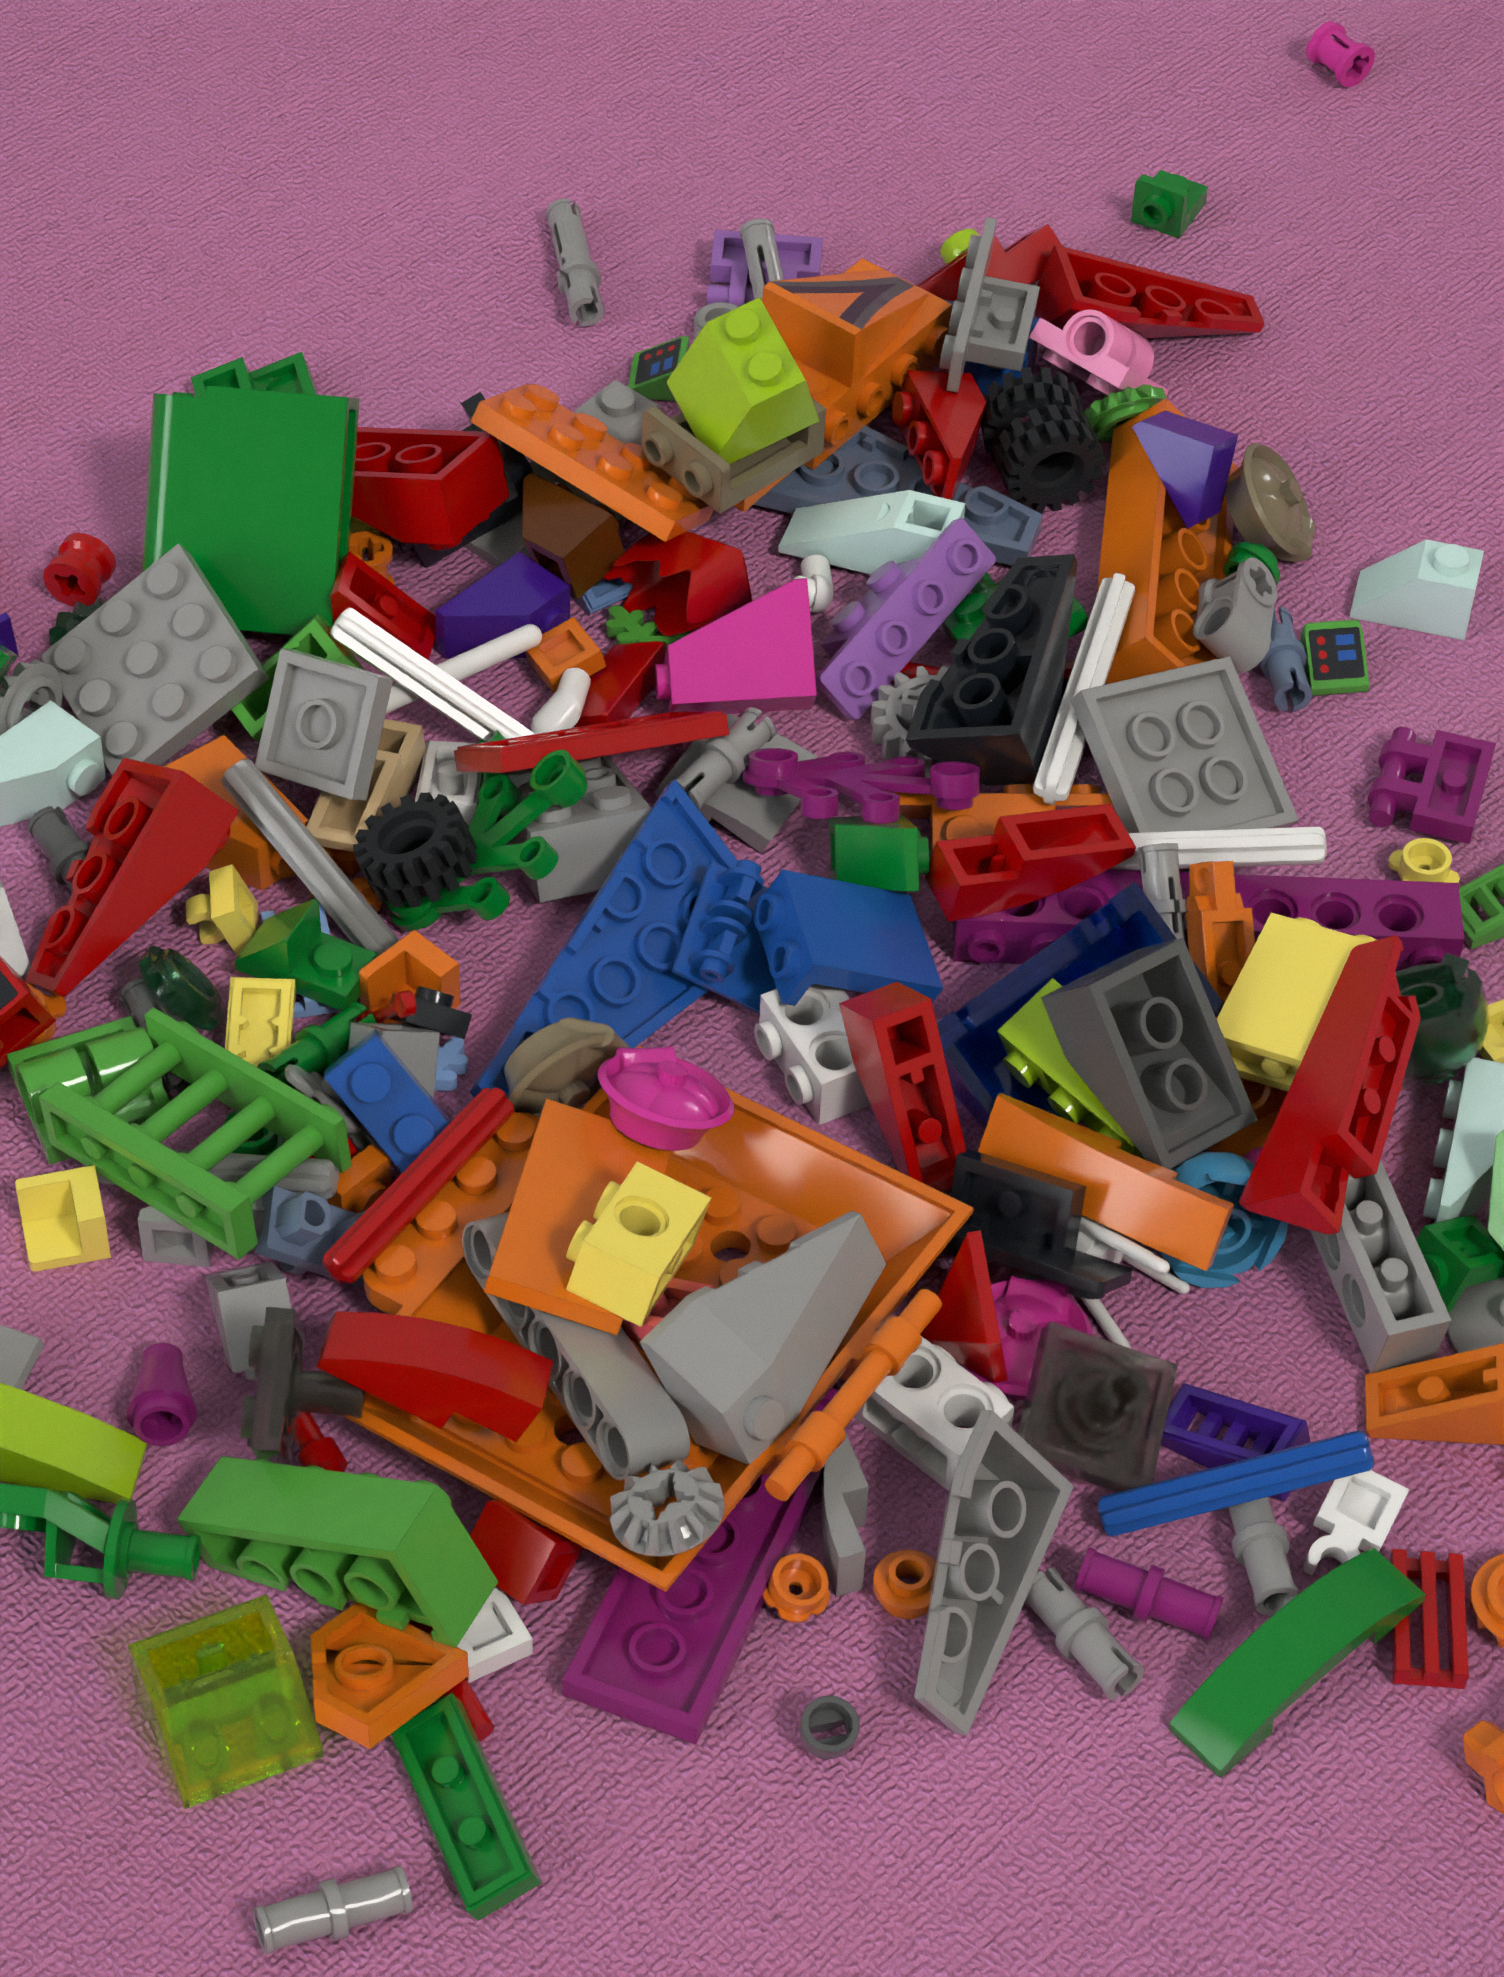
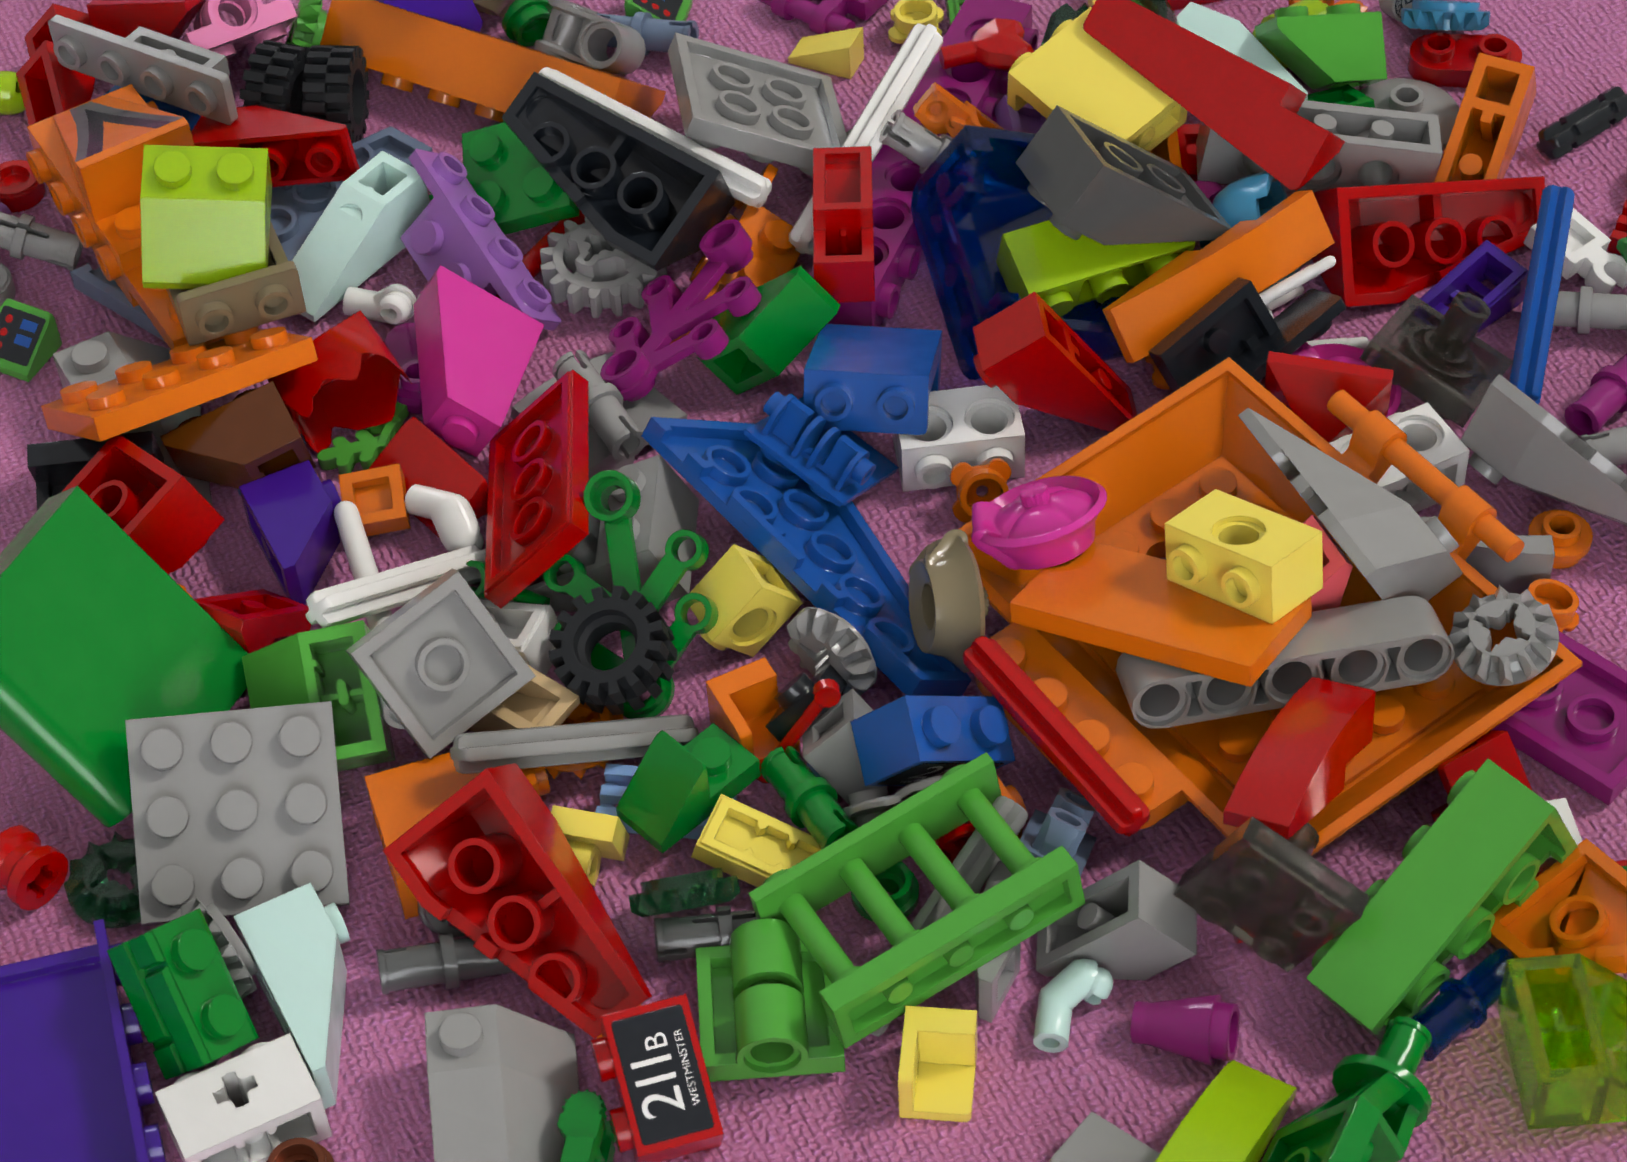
camera: 65 degrees left, 0 degrees up
none -> light yellow brick [690,544,803,657]
none -> light grey gear [786,607,877,696]
none -> light yellow piece [788,27,864,80]
none -> red rock [938,18,1034,72]
none -> orange plate [950,458,1012,523]
none -> light aqua arm [1033,958,1113,1053]
none -> red wedge [1311,176,1545,307]
none -> clear blue axle [1411,948,1524,1062]

